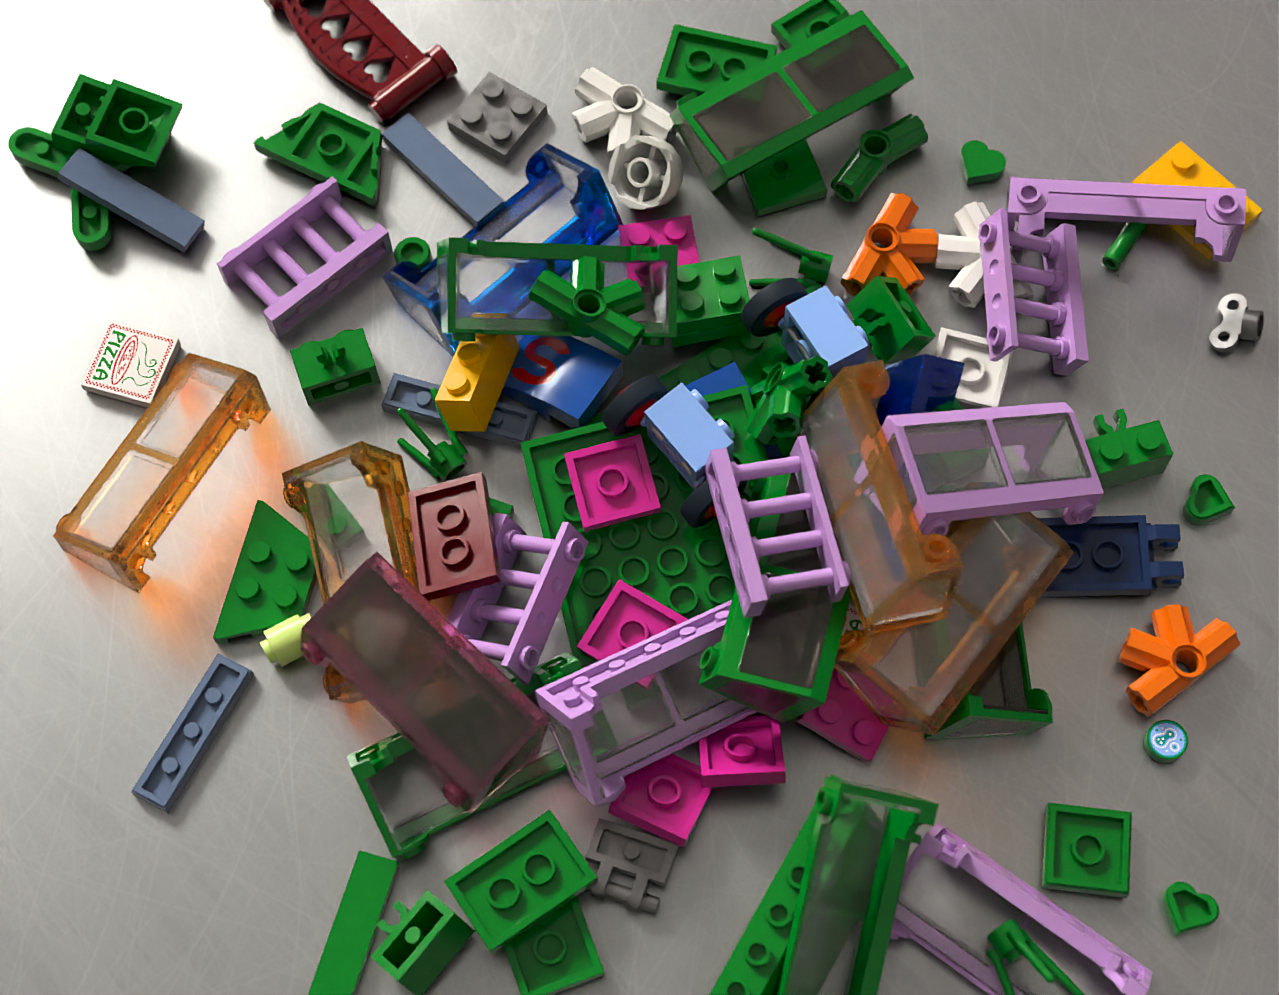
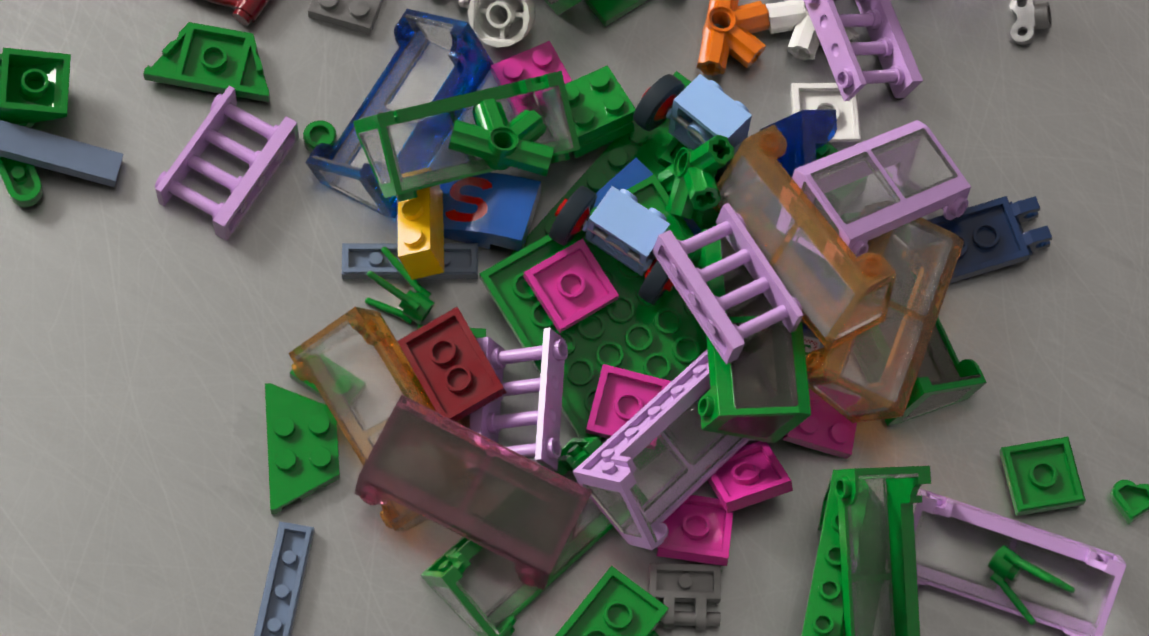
camera: 25 degrees left, 0 degrees up
windscreen [53,353,271,594] -> none
white tile [80,320,181,409] -> none
yellowish green brick [260,613,323,667] -> none
green brick [290,327,381,406] -> none
sand blue tile [382,112,505,229] -> none
green plant [749,228,833,288] -> none
green brick [846,276,936,365] -> none
green brick [1077,409,1173,489] -> none
orange piece [1118,604,1241,717] -> none
tile [1144,720,1188,763] -> none
green tile [1183,474,1235,525] -> none

